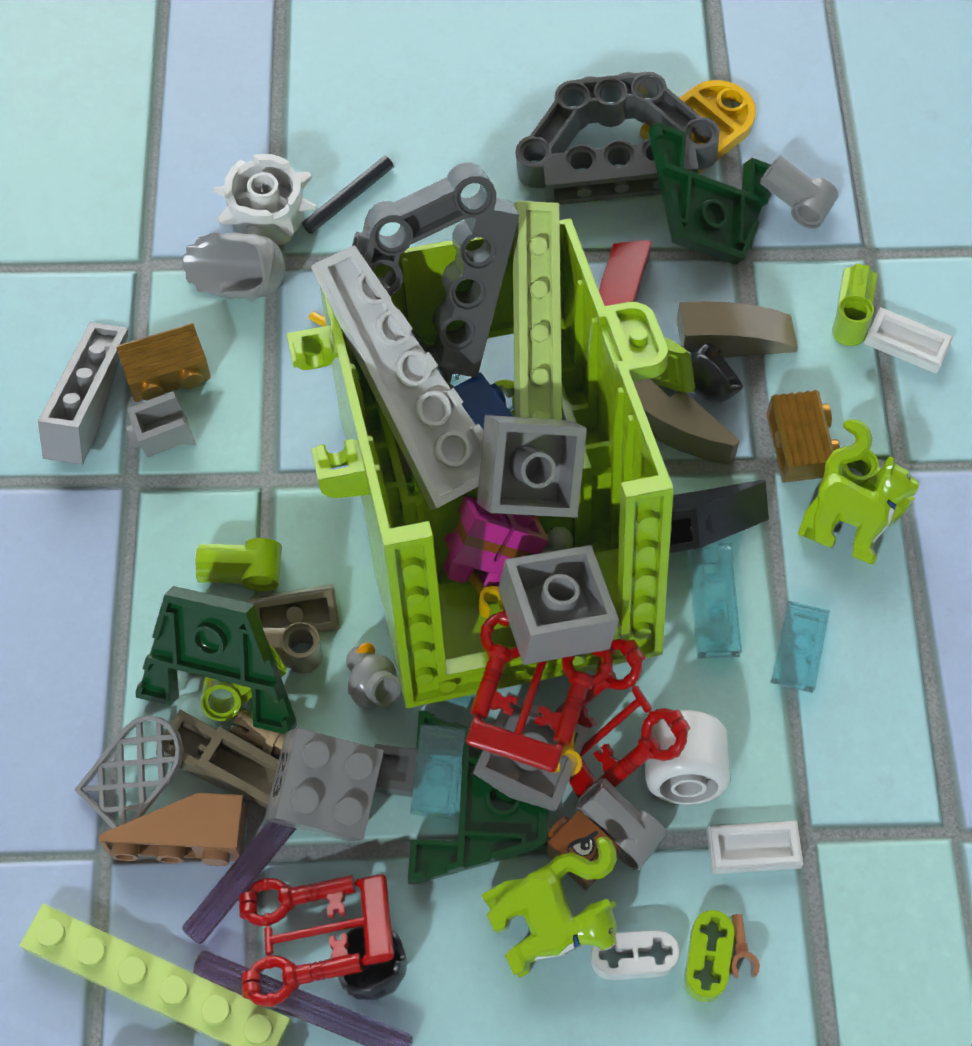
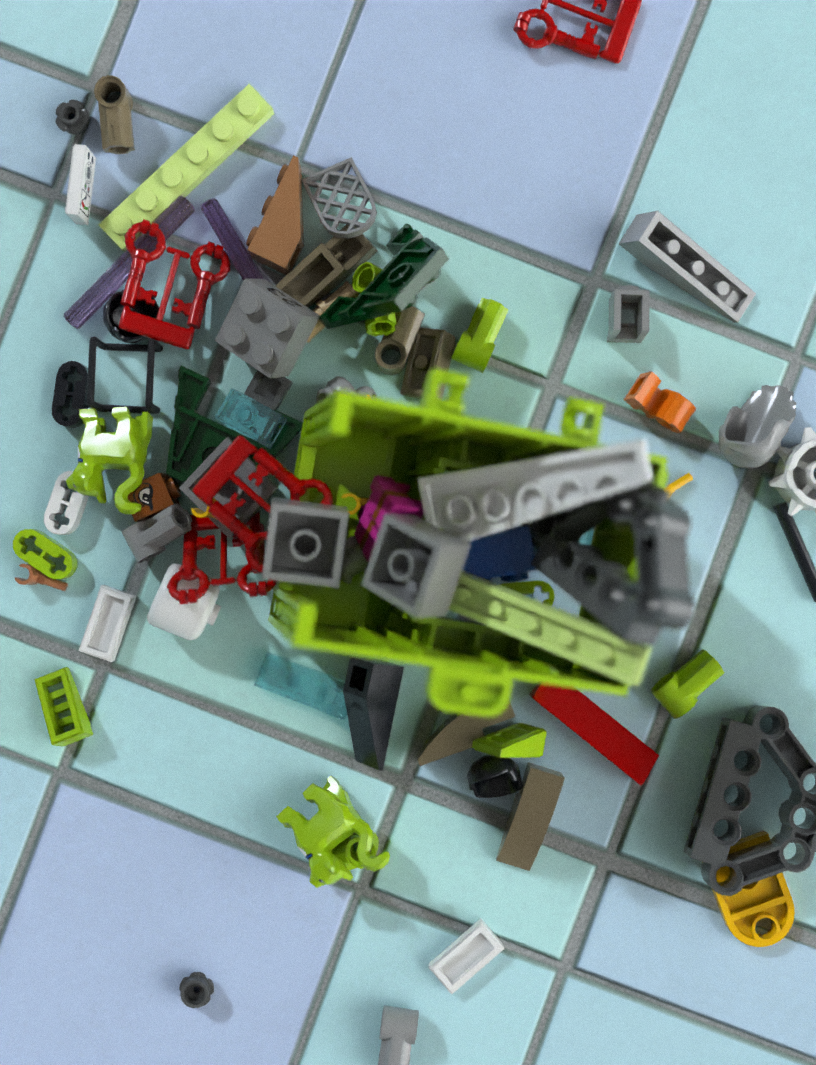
camera: 115 degrees right, 25 degrees up
pearl gold brick [116,323,211,402] -> none
dark green wing [649,122,771,265] -> none
light grey piece [760,156,838,229] -> none
pearl gold brick [766,390,840,483] -> none
clear light blue plate [770,601,830,693] -> none
lime piece [832,263,877,346] -> none
none -> lime slope [34,667,93,747]
none -> black beam [52,361,89,428]
none -> black piece [87,337,163,414]
none -> orange leg [624,371,696,434]

